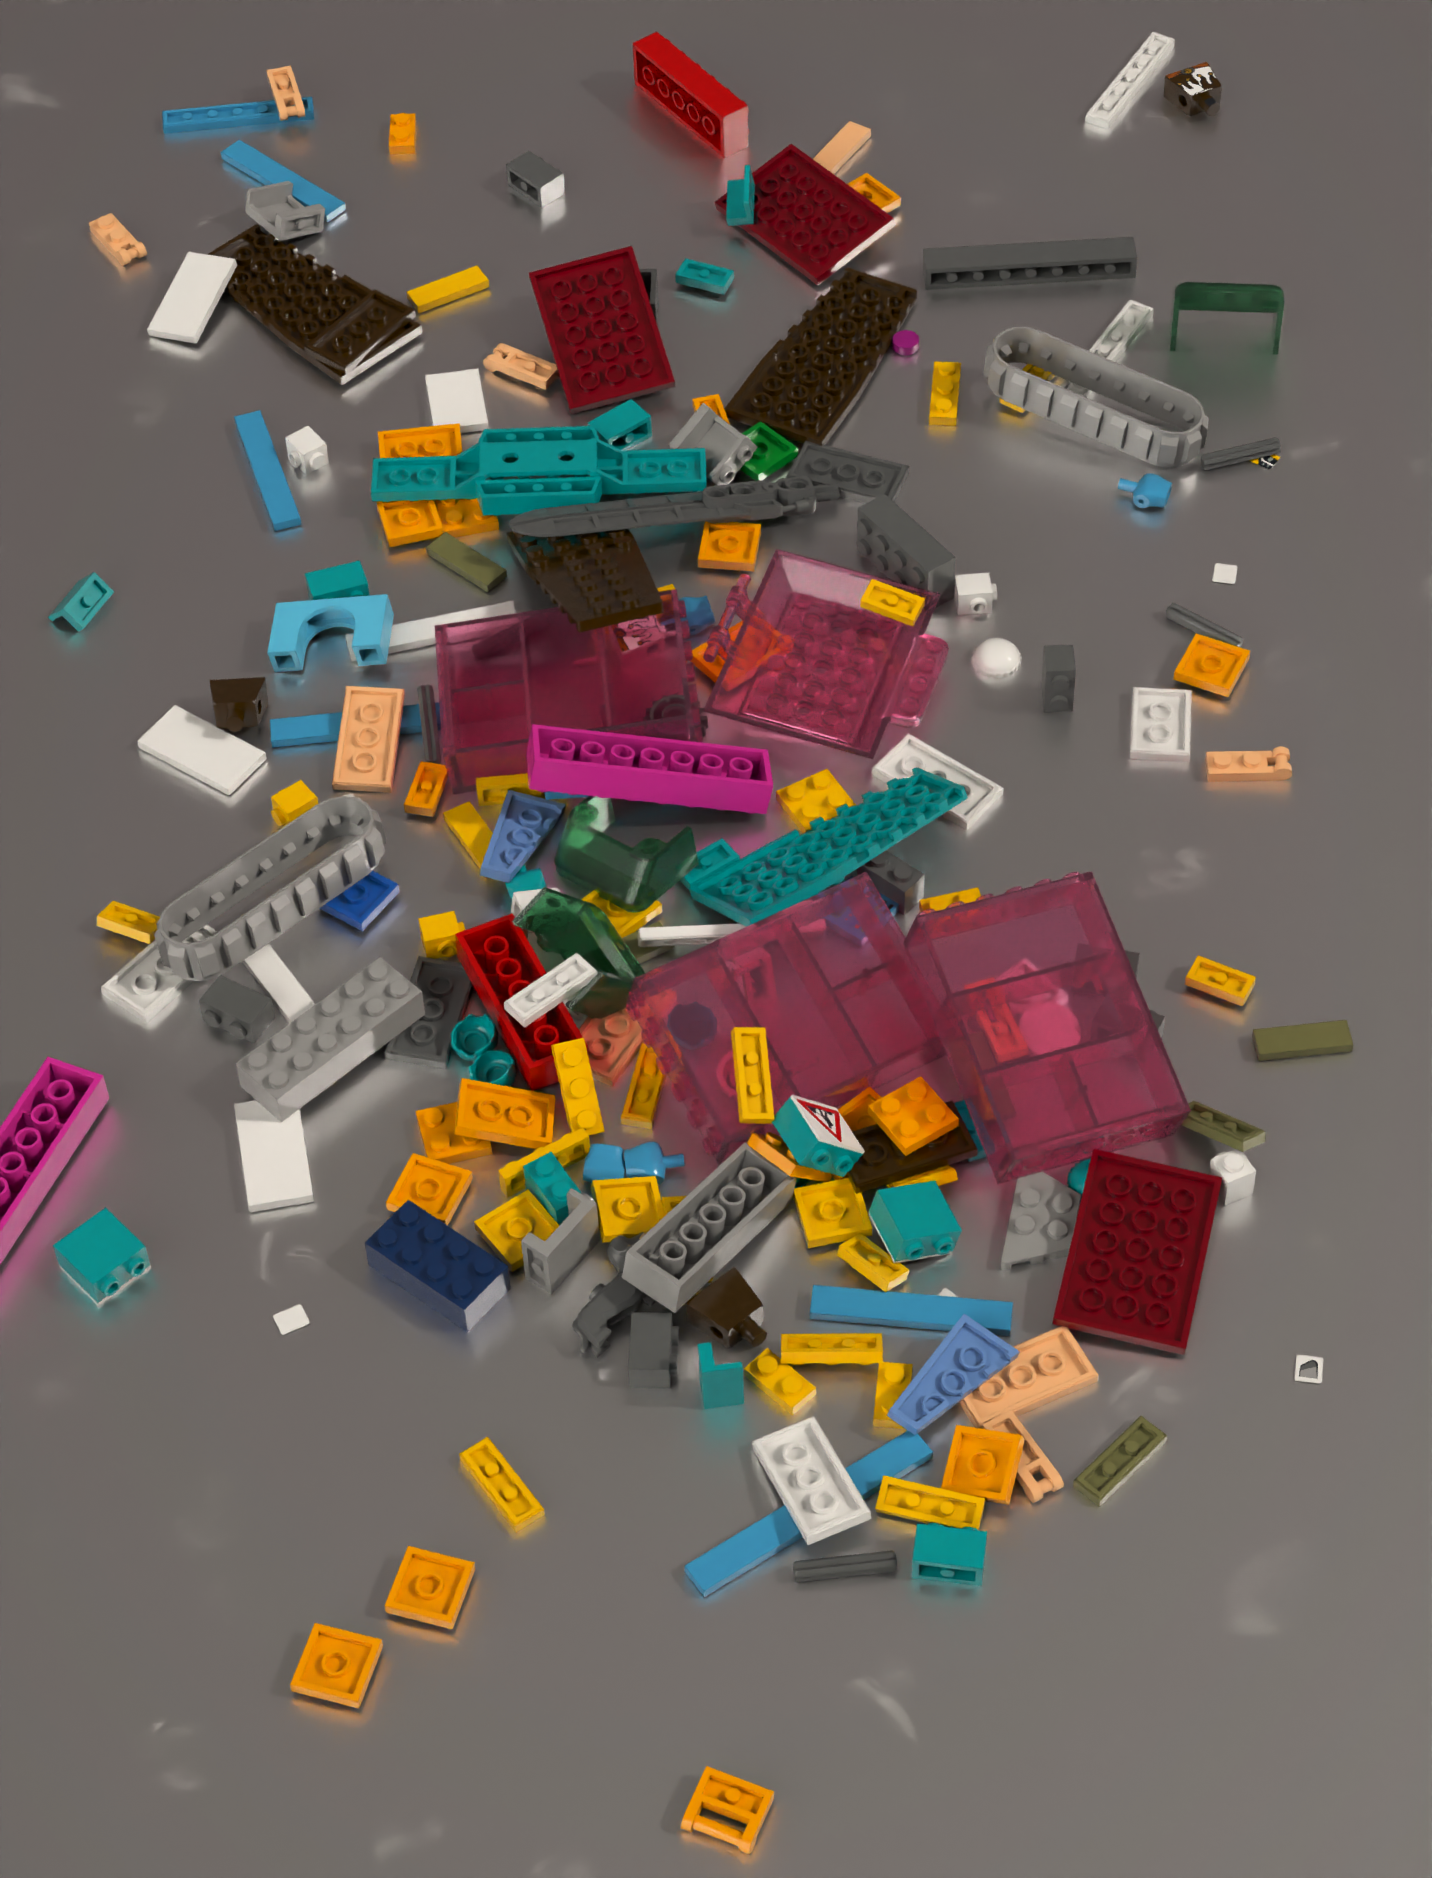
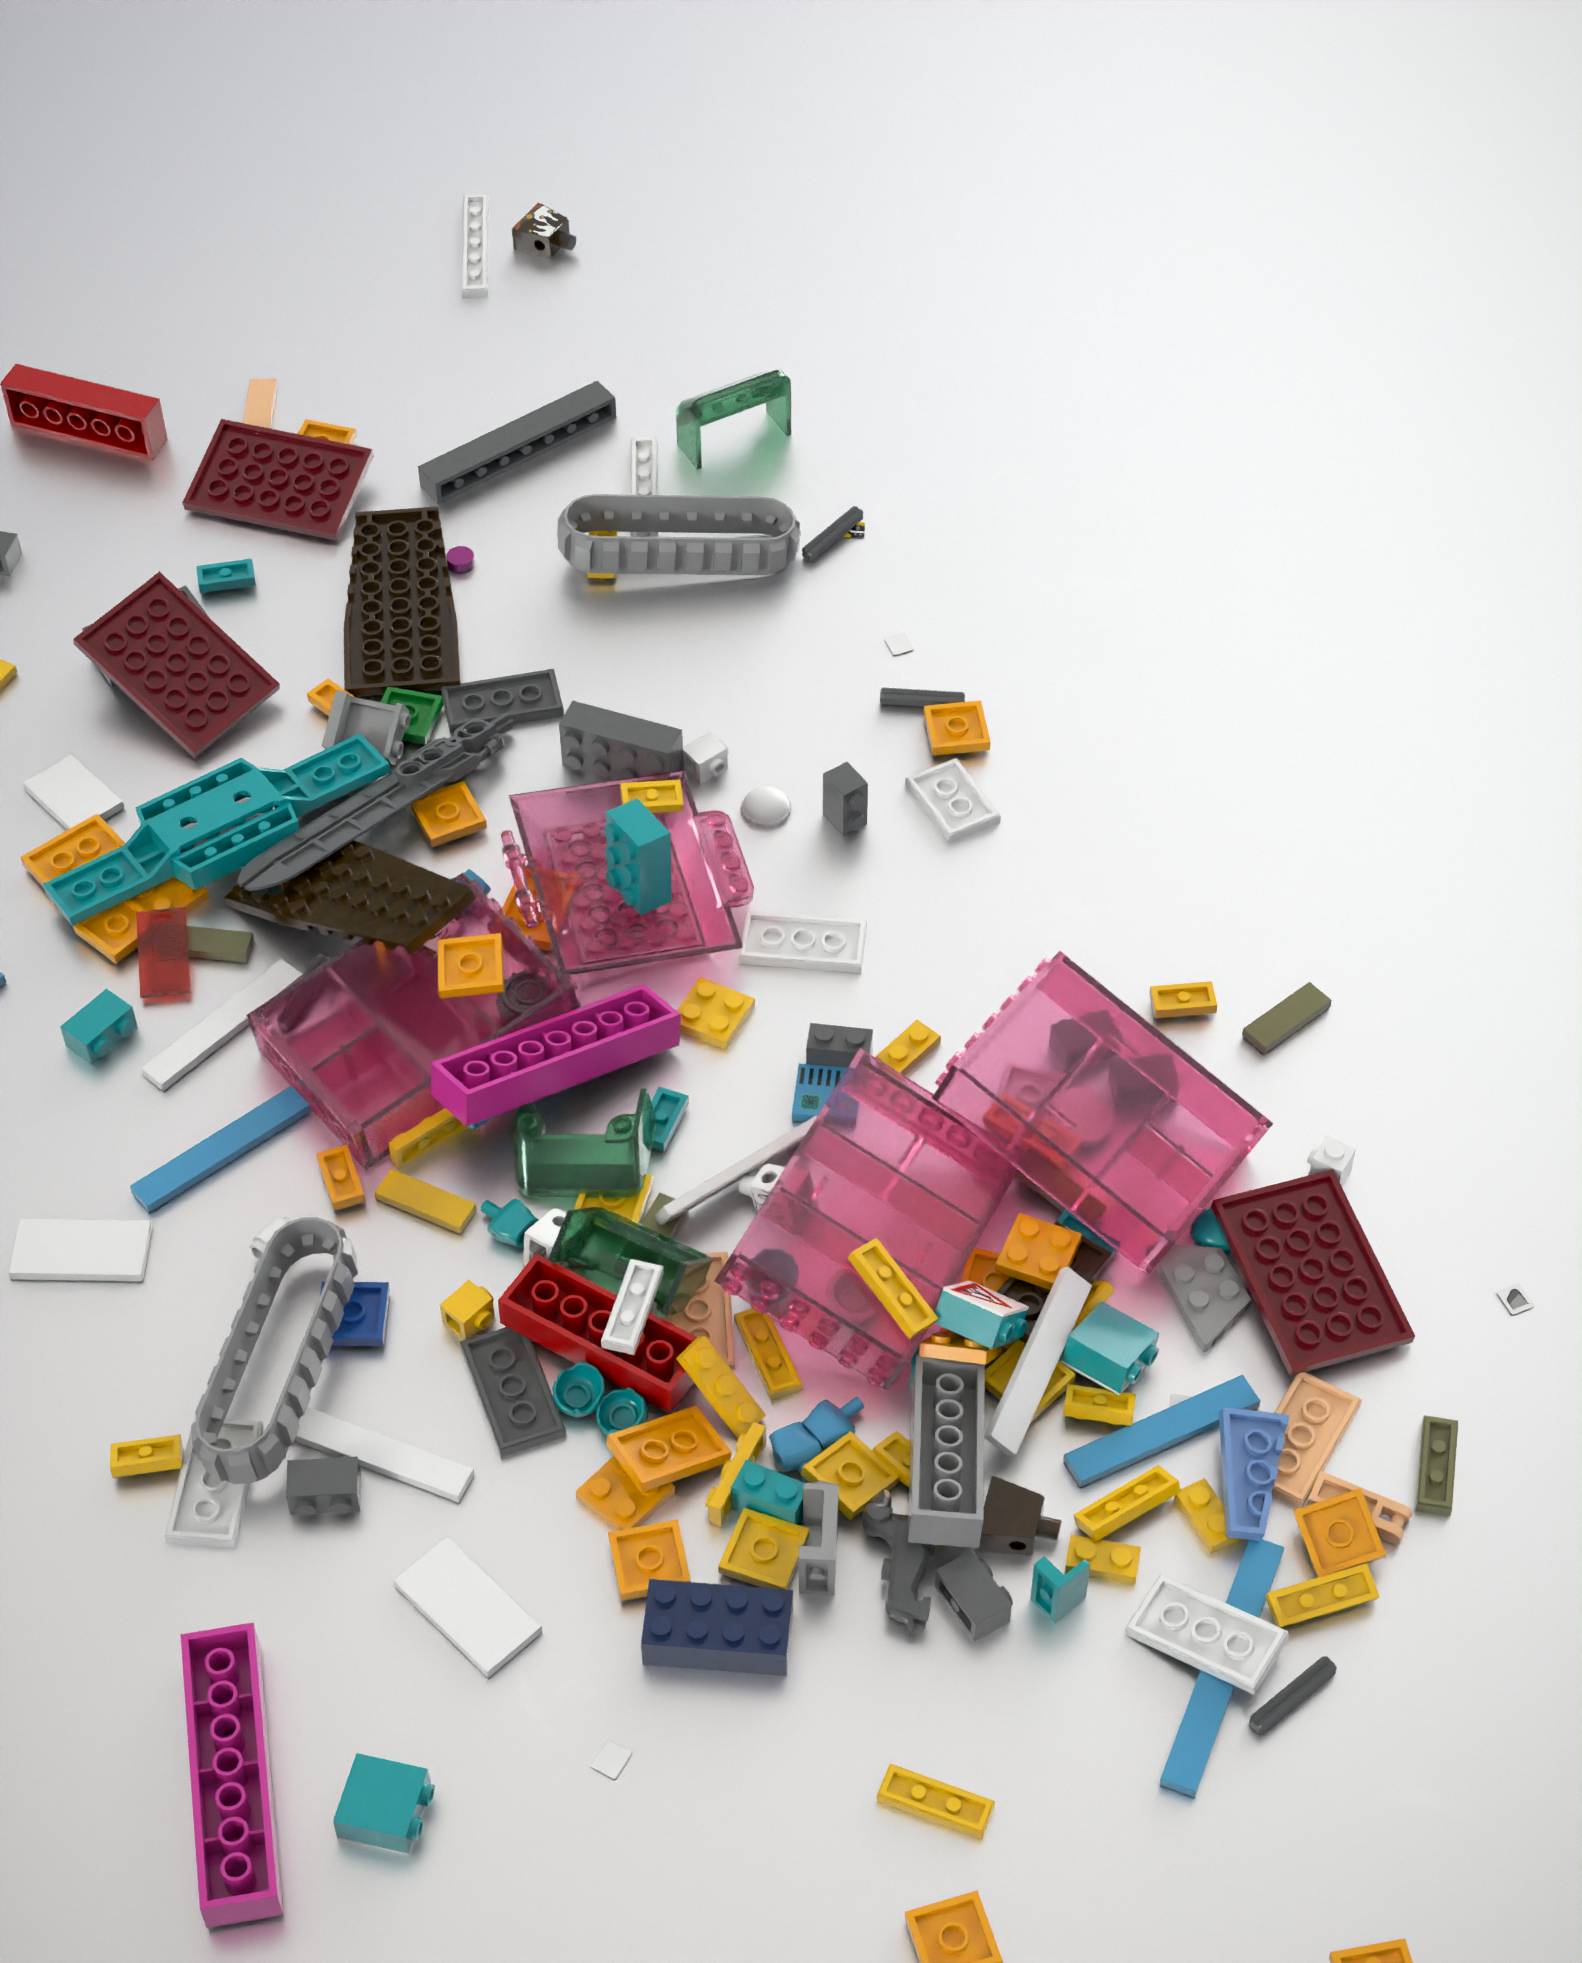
camera: 35 degrees left, 0 degrees up
dark brown torso [210,677,268,732] -> none
light grey brick [236,957,425,1122] -> none
medium azure arch [267,594,394,673] -> none
yellow brick [271,780,319,826] -> none
light nougat tile [332,686,405,793] -> none
dark grey axle [417,684,442,764] -> none
medium blue wing [480,790,566,883] -> none
light nougat plate [483,343,559,390] -> none
teal brick [588,399,652,451] -> none
teal wing [689,767,968,930] -> none
teal panel [726,165,755,226] -> none
teal brick [912,1523,987,1586] -> none
yellow plate [929,361,961,426] -> none
dark azure piece [1118,473,1172,508] -> none
olive tile [1171,1101,1266,1152] -> none
light nougat plate [1205,746,1292,782] -> none
none -> clear red piece [136,907,191,998]
none -> light orange plate [438,933,504,998]
none -> teal brick [604,799,672,915]
none -> white tile [984,1266,1092,1456]

